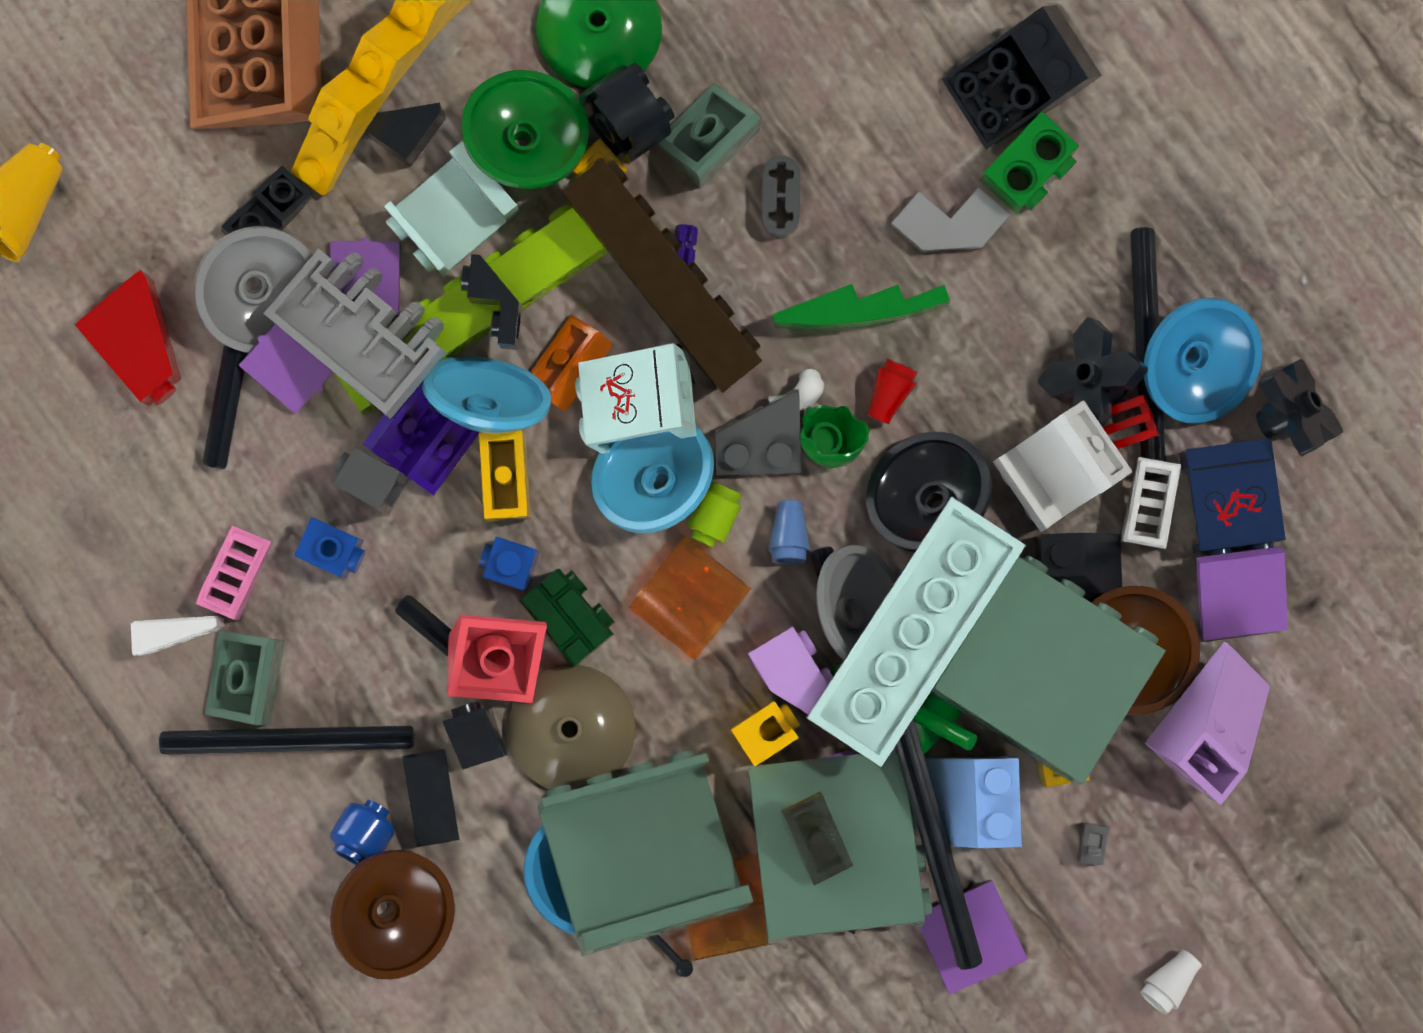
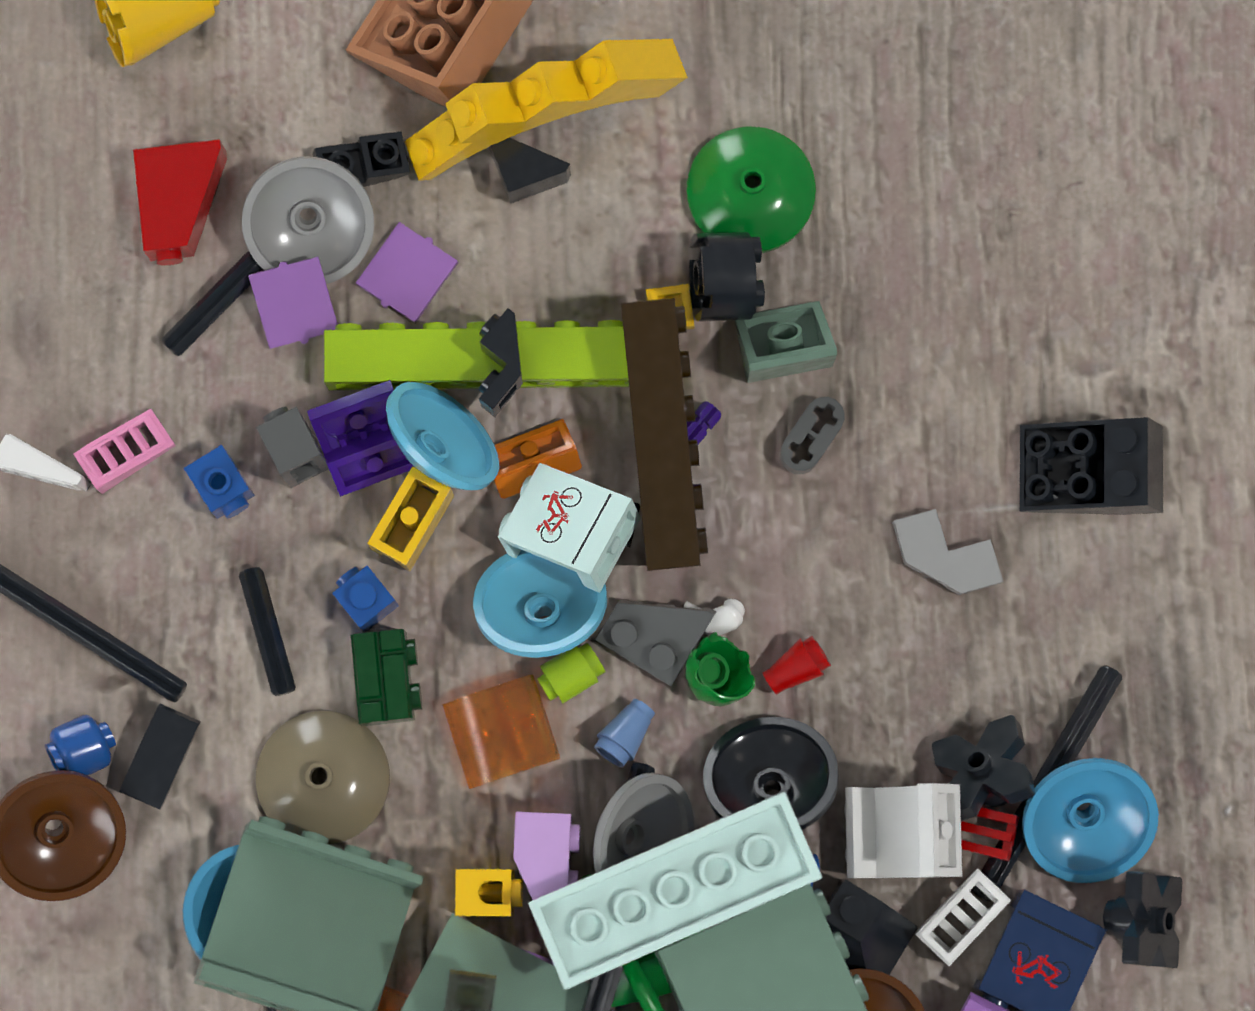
camera: 30 degrees right, 5 degrees down
sand green slope [205,630,285,725] -> none
light grey hinge [264,248,446,419] -> none
light aqua panel [384,141,520,277] -> none
black slope [443,702,507,770] -> none
coral slope [447,614,547,703] -> none
green dish [461,70,589,189] -> none
green slope [772,284,950,330] -> none
green brick [980,111,1079,214] -> none

